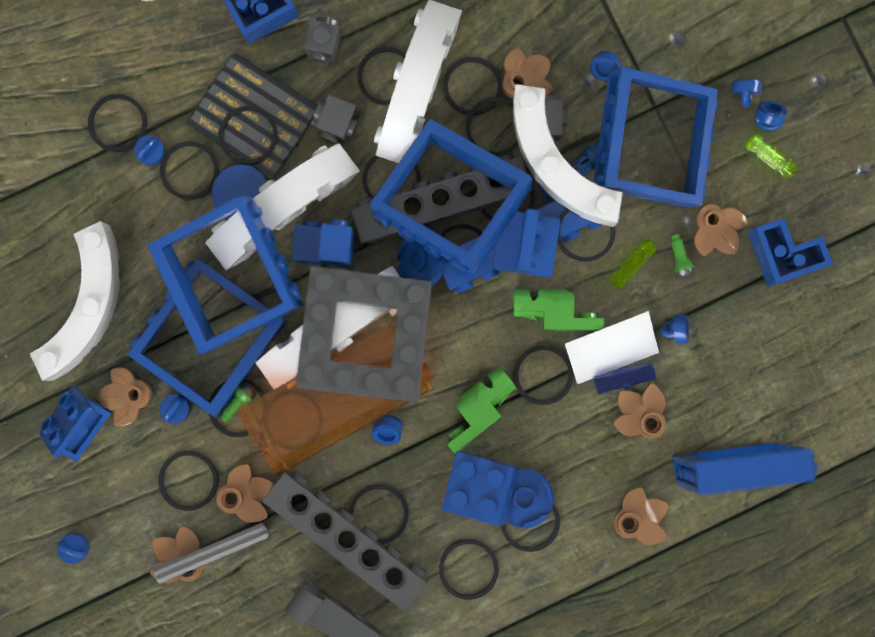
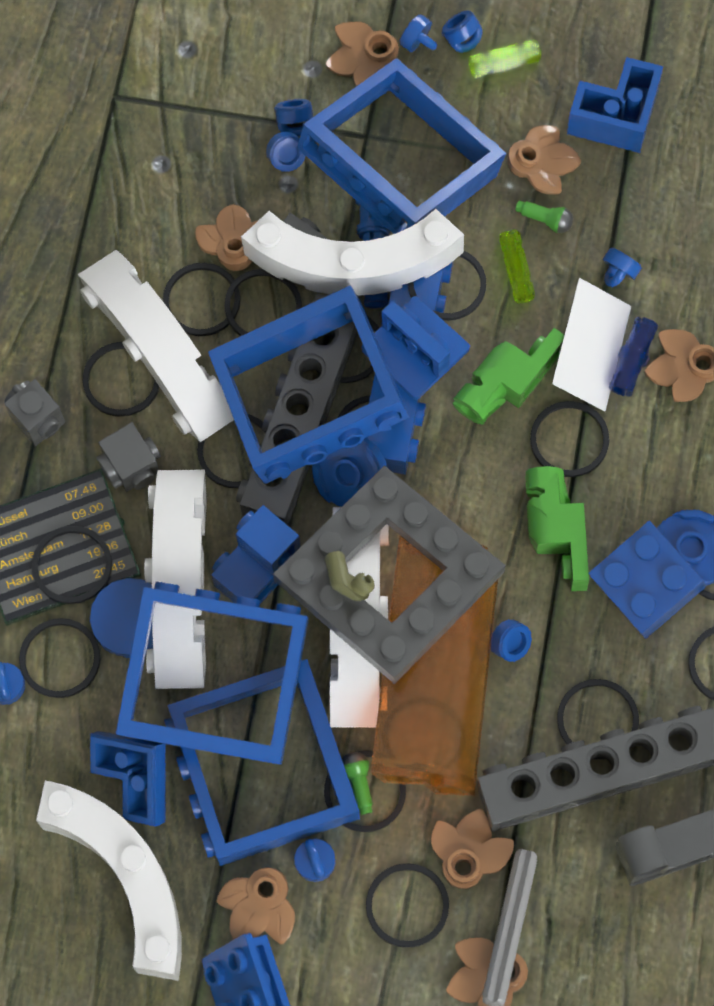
camera: 55 degrees left, 15 degrees down
none -> blue brick [90,731,166,827]
none -> blue tile [274,99,313,136]
none -> olive arm [325,551,375,601]
none -> medium nougat plate [326,22,399,86]

